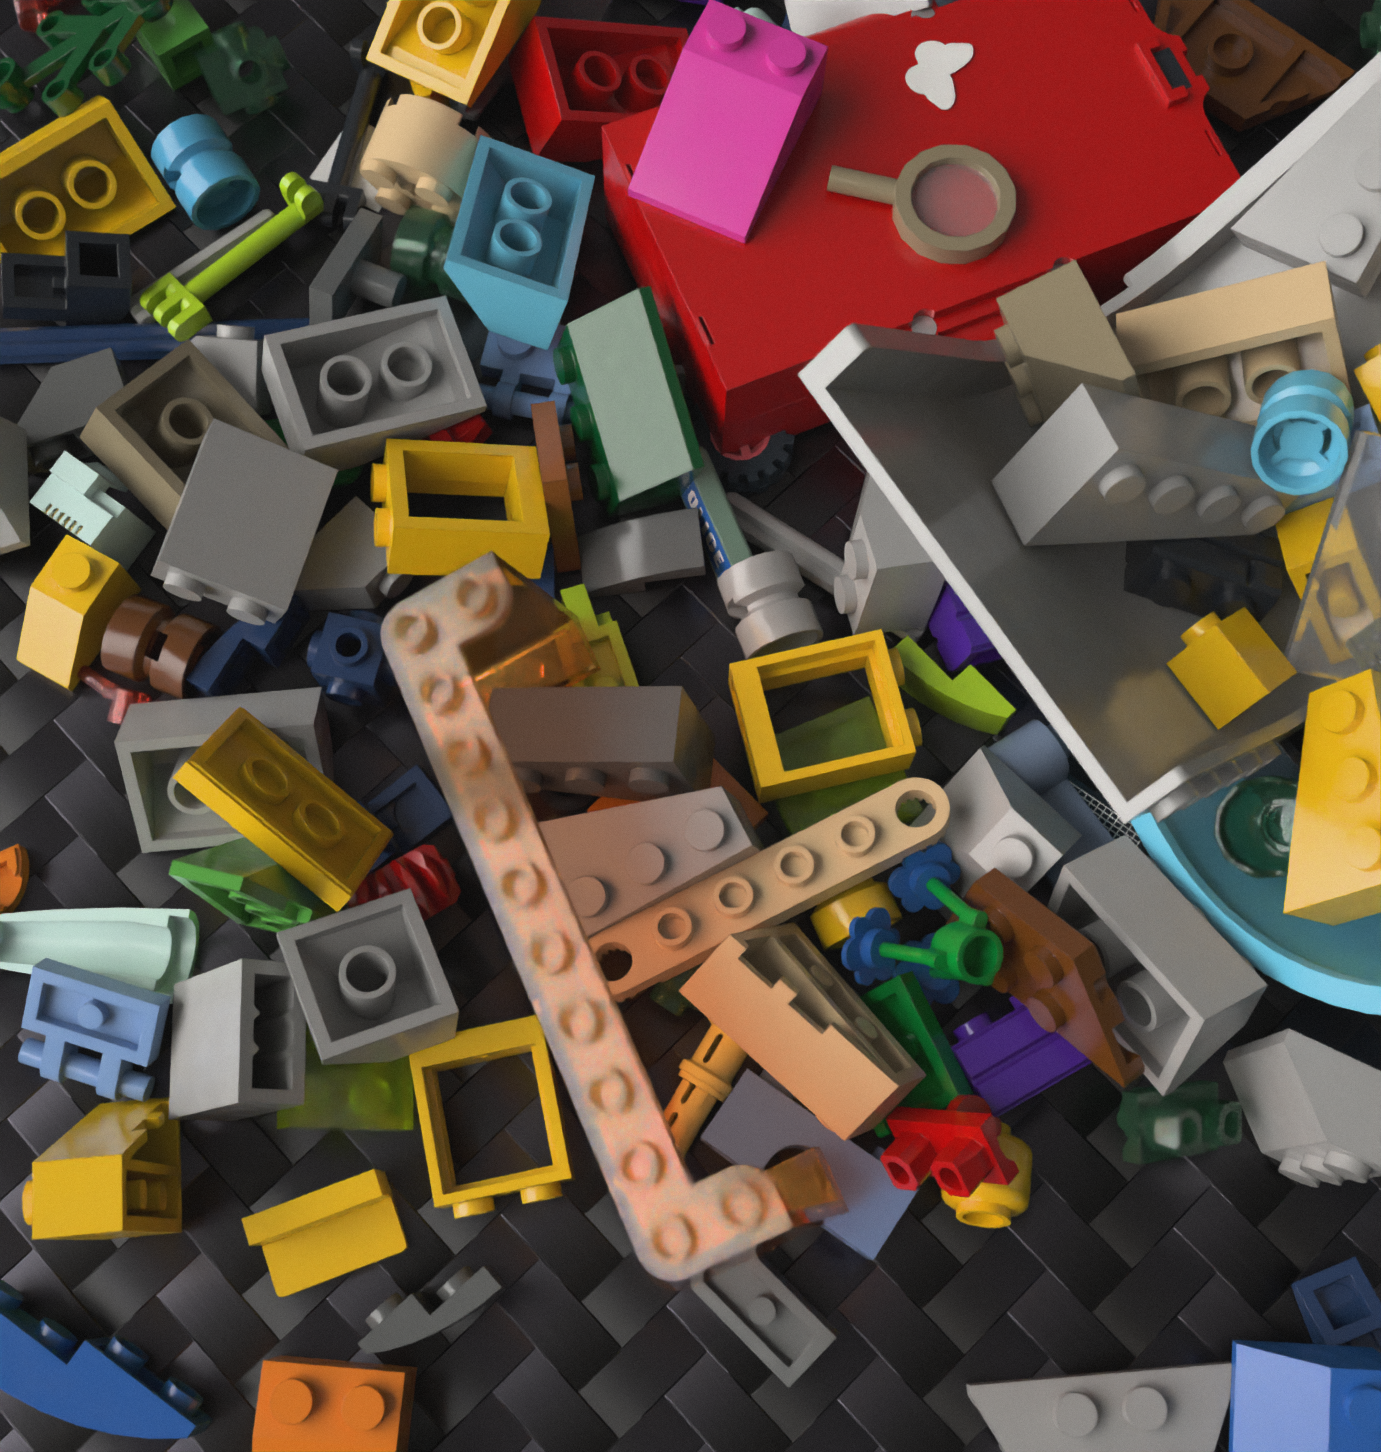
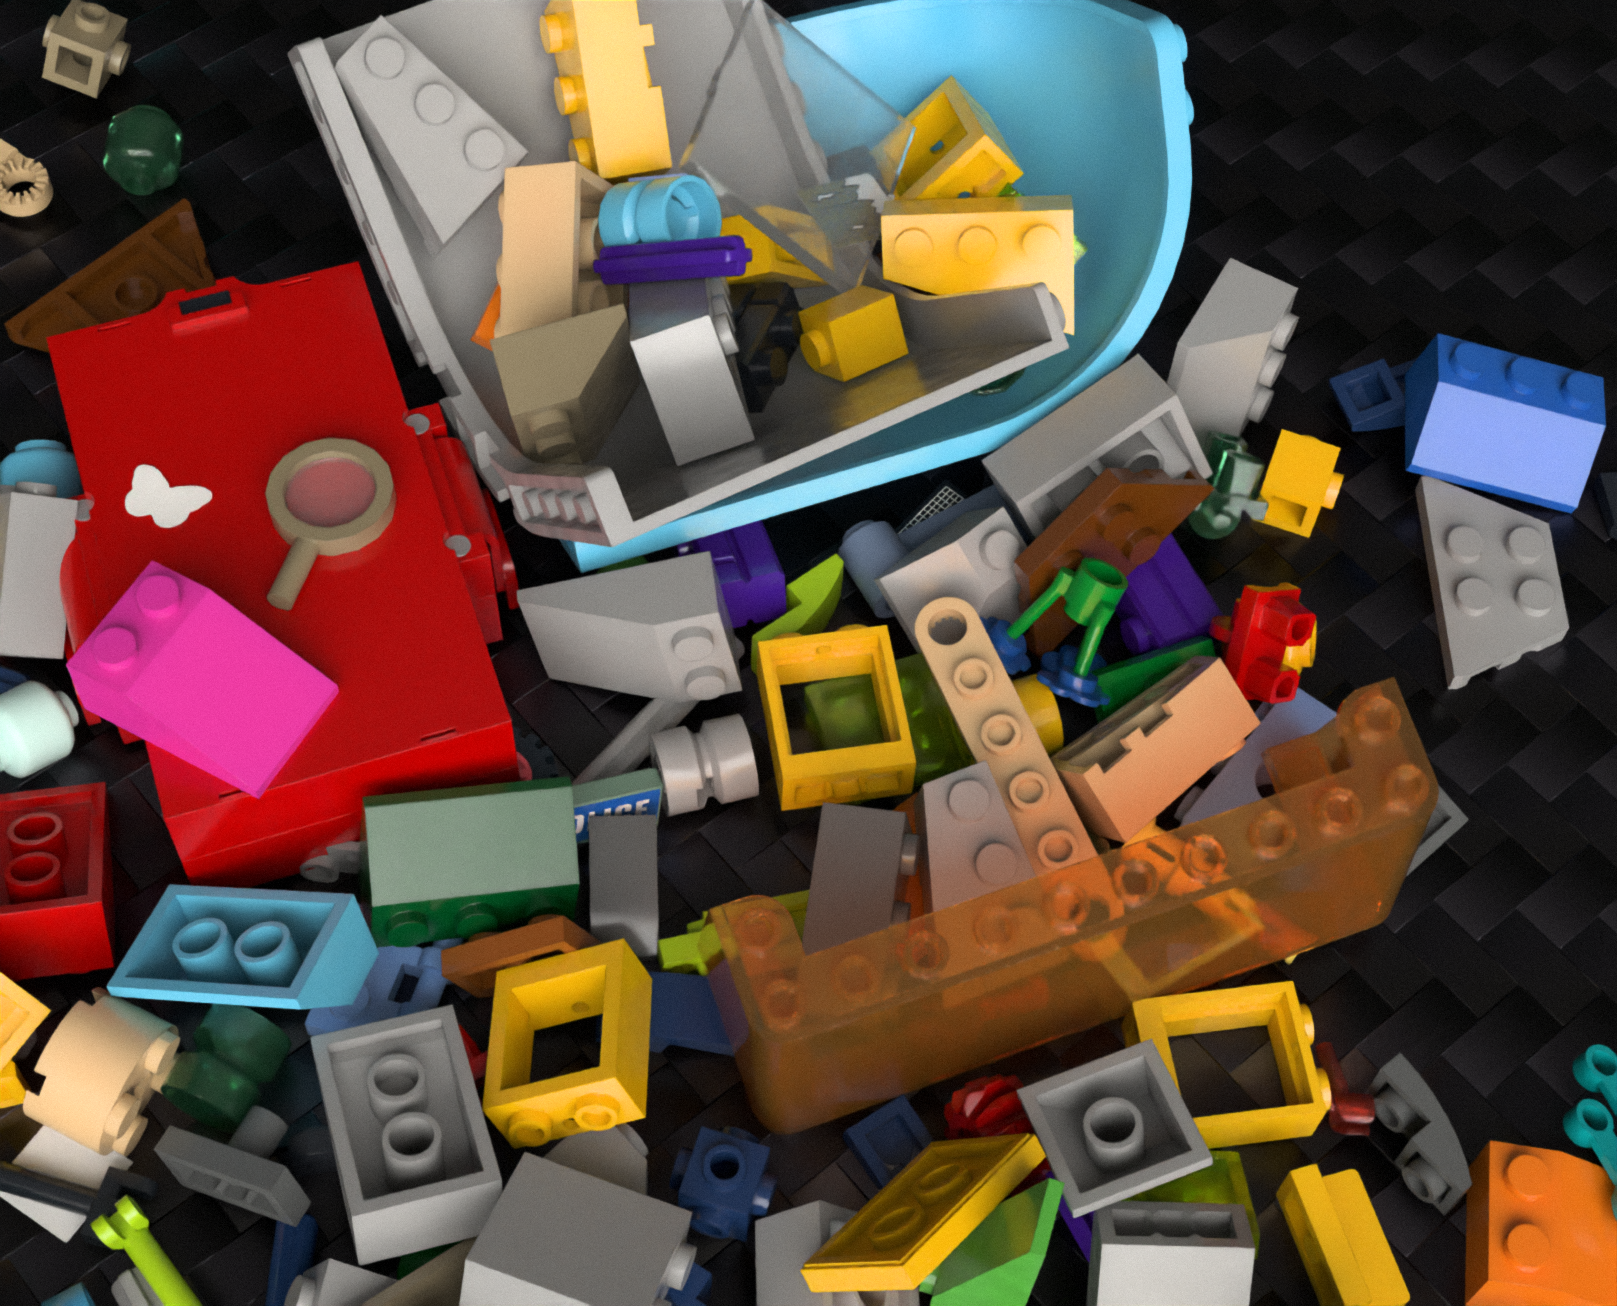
camera: 90 degrees left, 15 degrees down
none -> dark purple axle [593,235,753,286]
none -> yellow brick [1251,429,1344,538]
none -> clear red hand [1315,1042,1375,1135]

